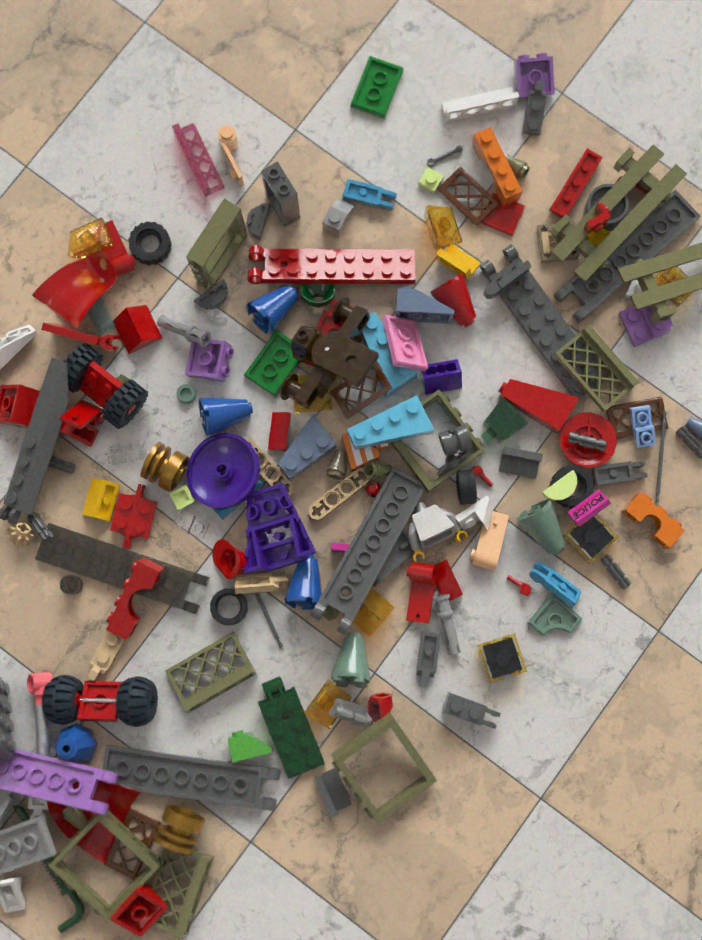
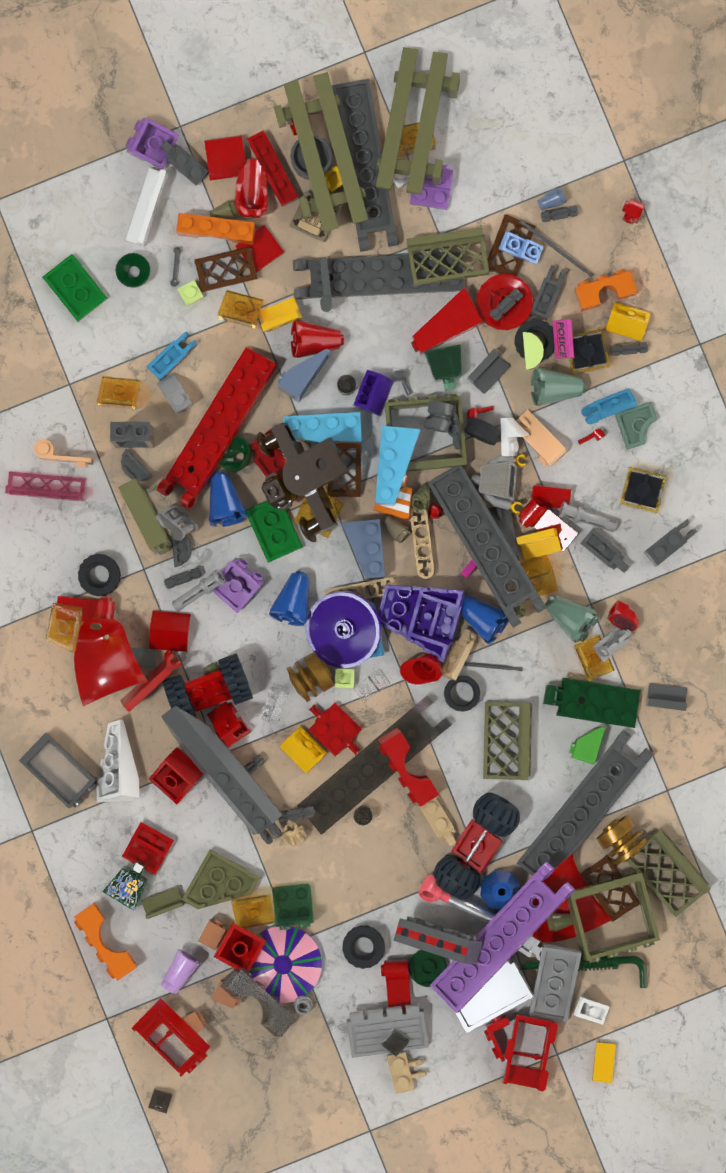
camera: 55 degrees left, 5 degrees up
red slope [110,884,168,938] -> none
sand green tile [177,384,196,404] -> none
red slope [268,412,291,452] -> none
olive window [331,712,437,823] -> none
bright pink tile [382,315,428,372] -> none
red bracket [584,201,611,234] -> none
none -> clear yellow slope [97,376,140,410]
none -> dark green piece [115,253,150,288]
none -> light grey plate [156,503,198,541]
none -> dark grey axle [164,568,201,589]
none -> red slope [204,135,246,181]
none -> red hair [234,158,268,218]
none -> clear smoke wheel [337,375,356,396]
none -> dark grey hand [394,370,412,396]
none -> yellow panel [516,528,561,560]
none -> yellow panel [606,302,650,341]

